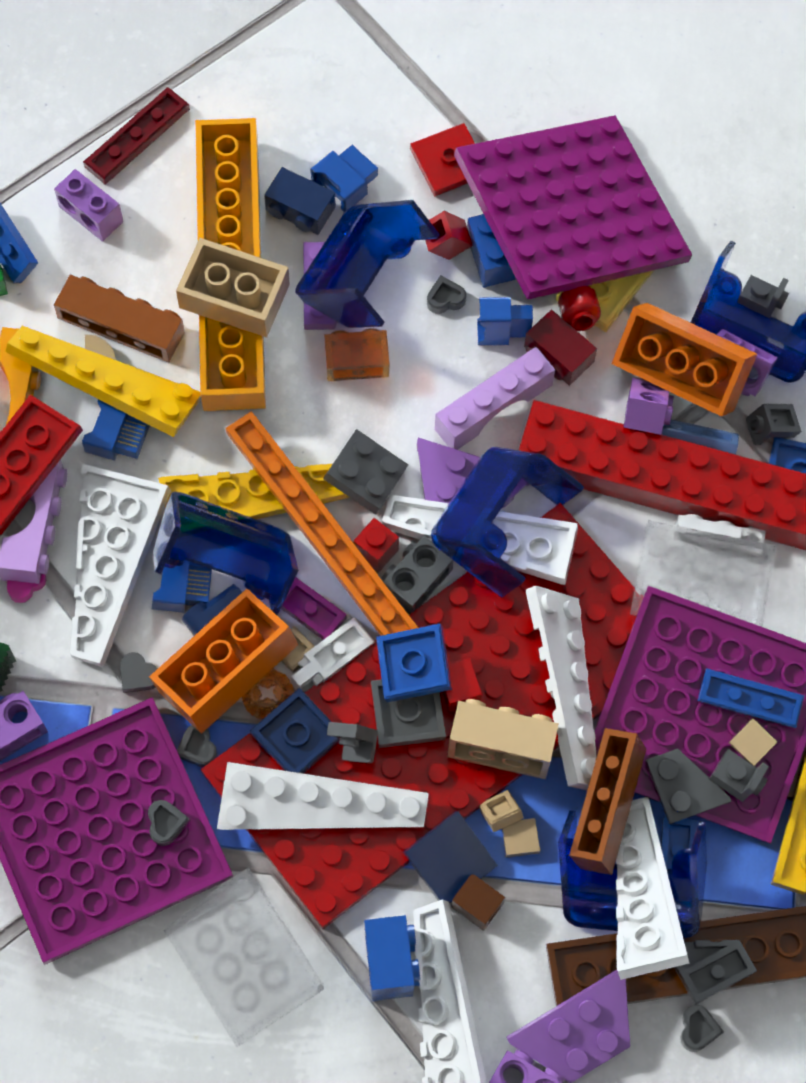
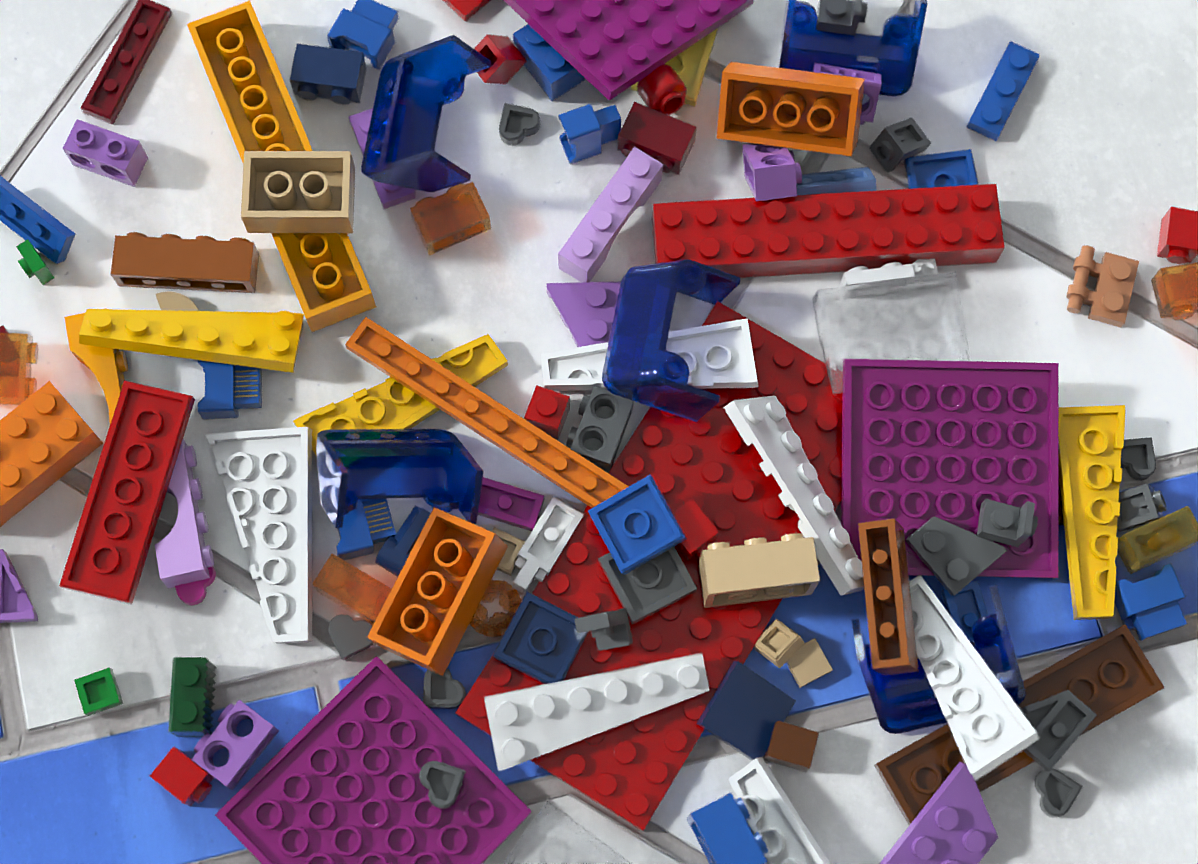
camera: 20 degrees left, 5 degrees up
dark grey plate [323,429,408,515] -> none
blue tile [697,668,805,729] -> none
tan tile [729,719,777,766] -> none
none -> clear orange brick [312,554,392,625]

